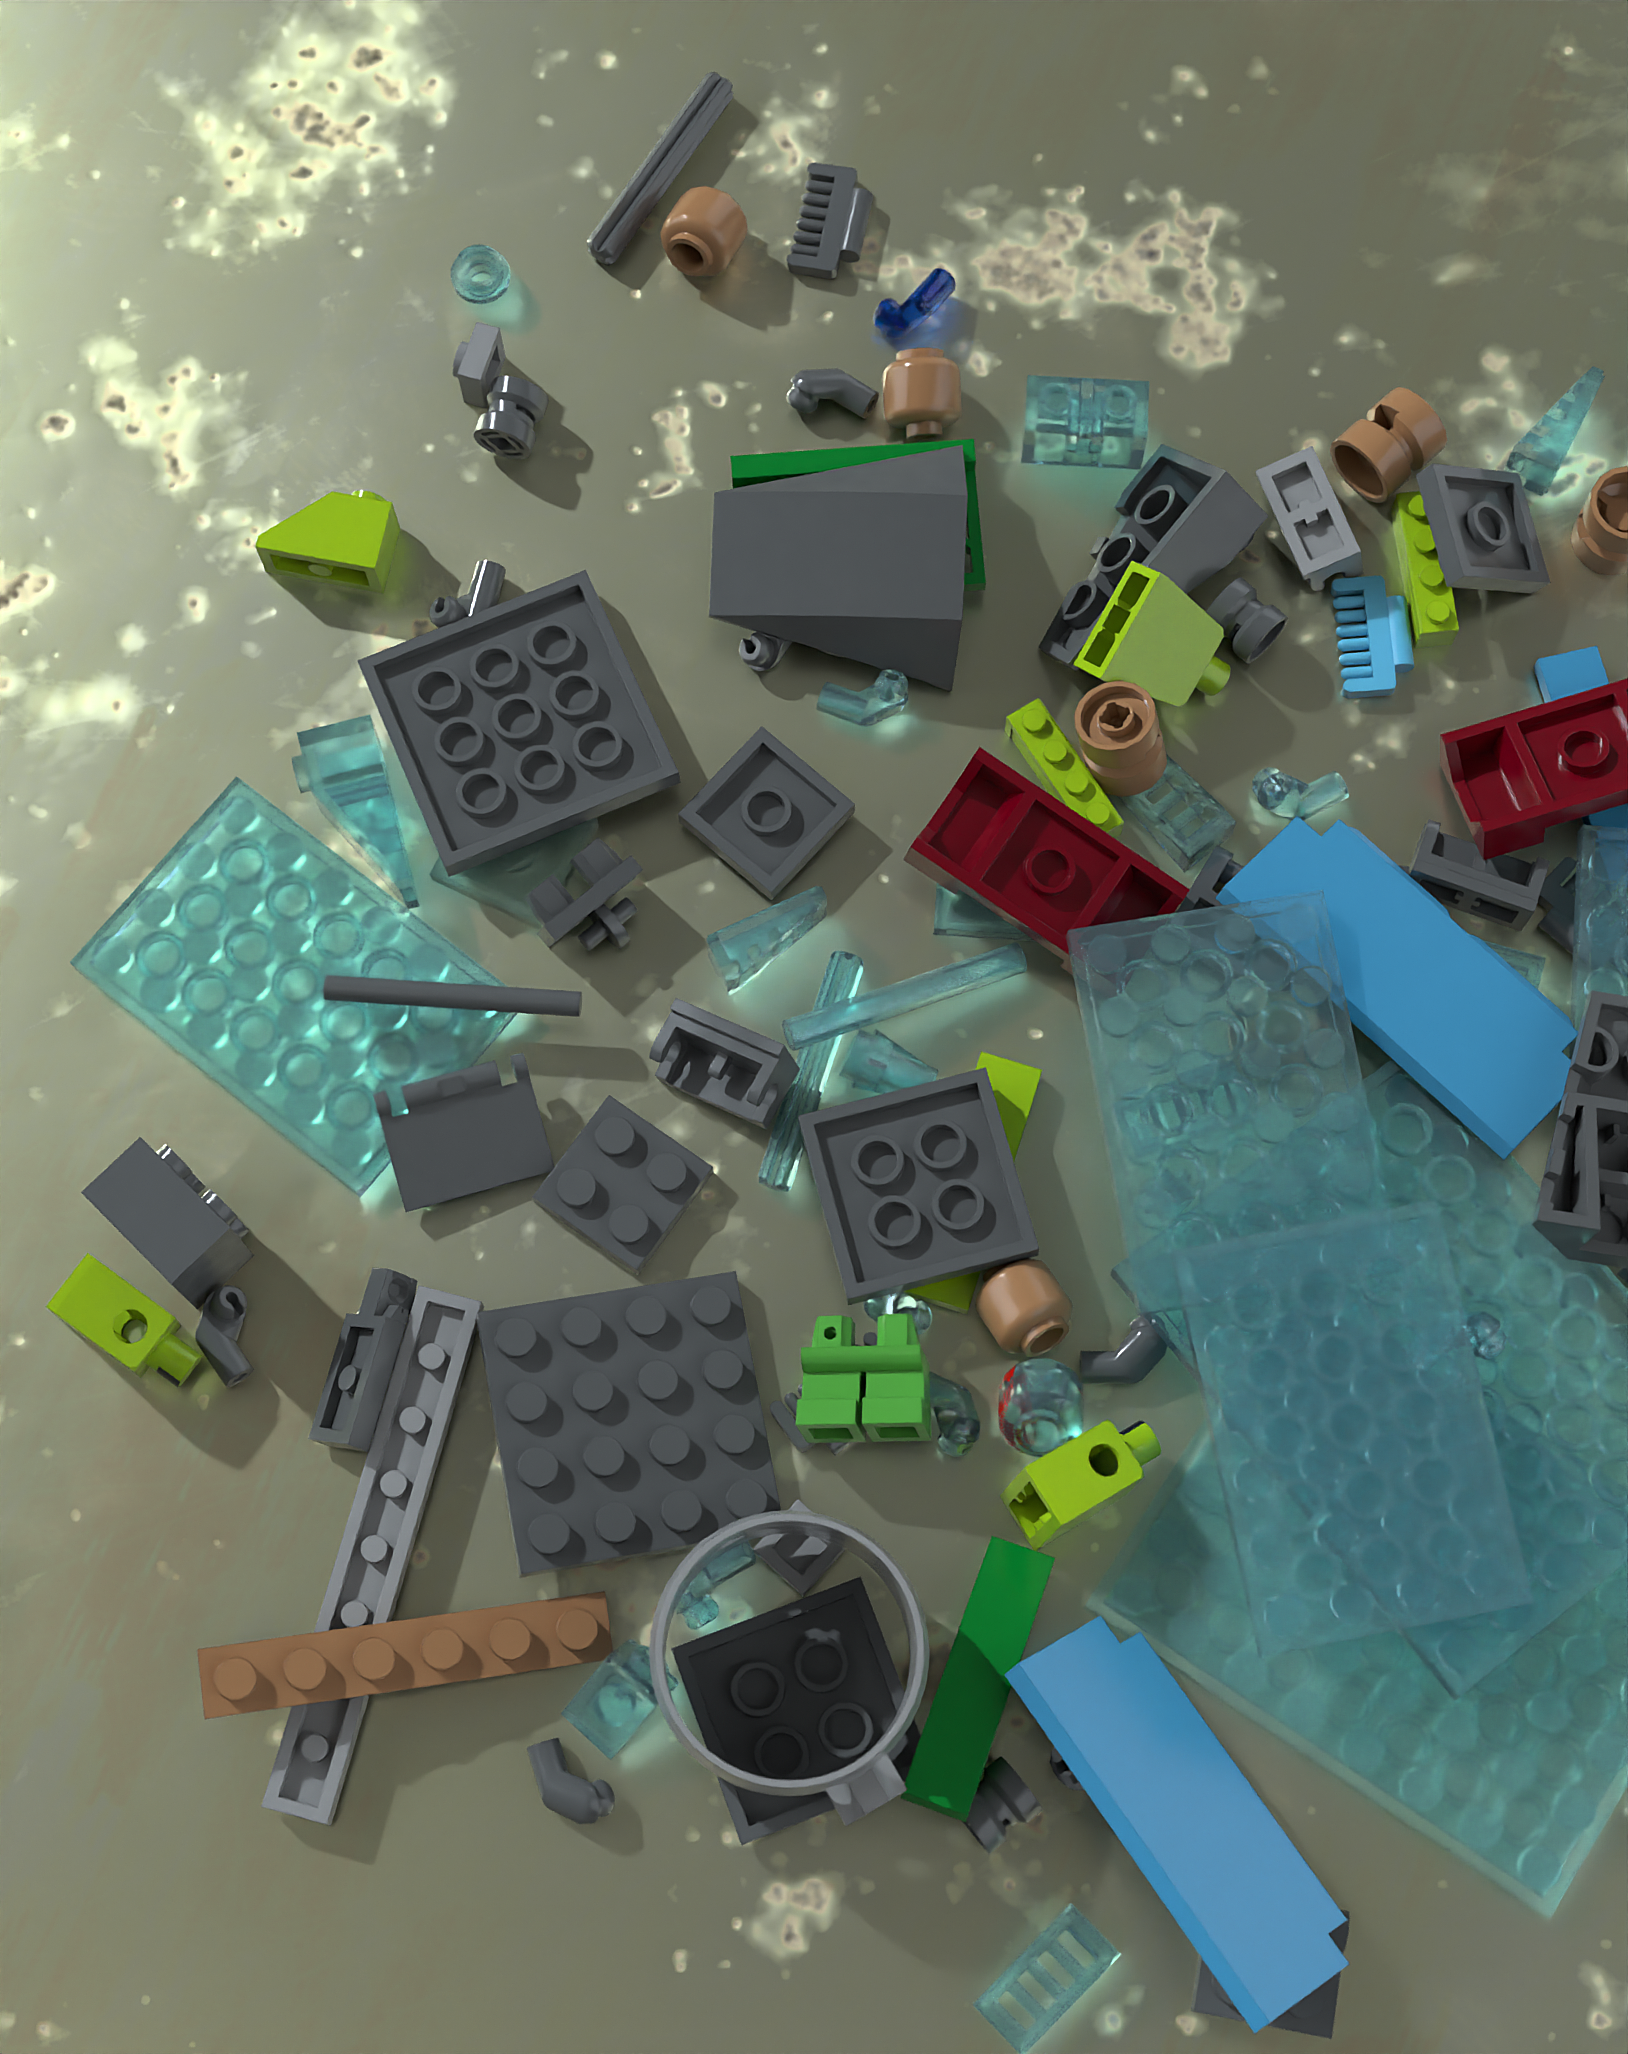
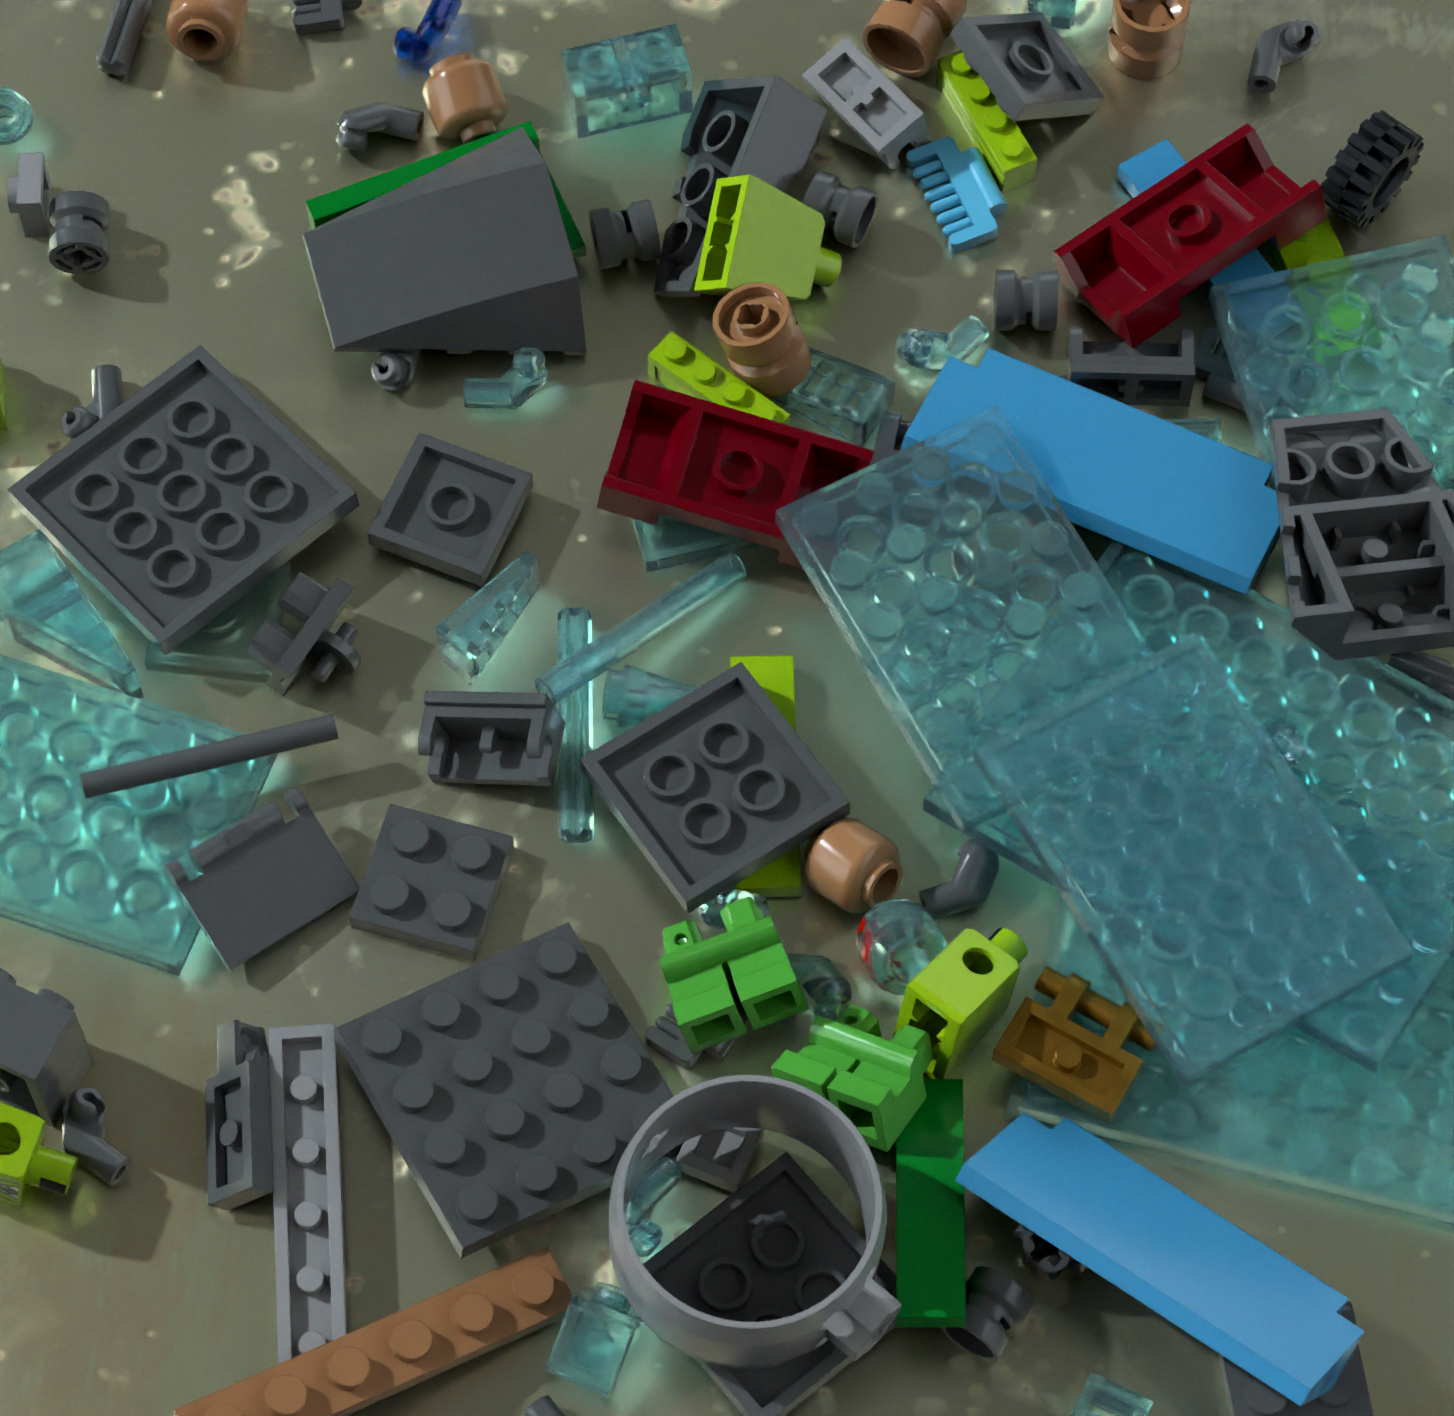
camera: 20 degrees left, 10 degrees down
none -> dark grey wheel [589,199,661,270]
none -> bright green hips [771,1005,934,1152]
none -> pearl gold plate [992,966,1164,1124]
none -> dark grey wheel [993,269,1058,332]

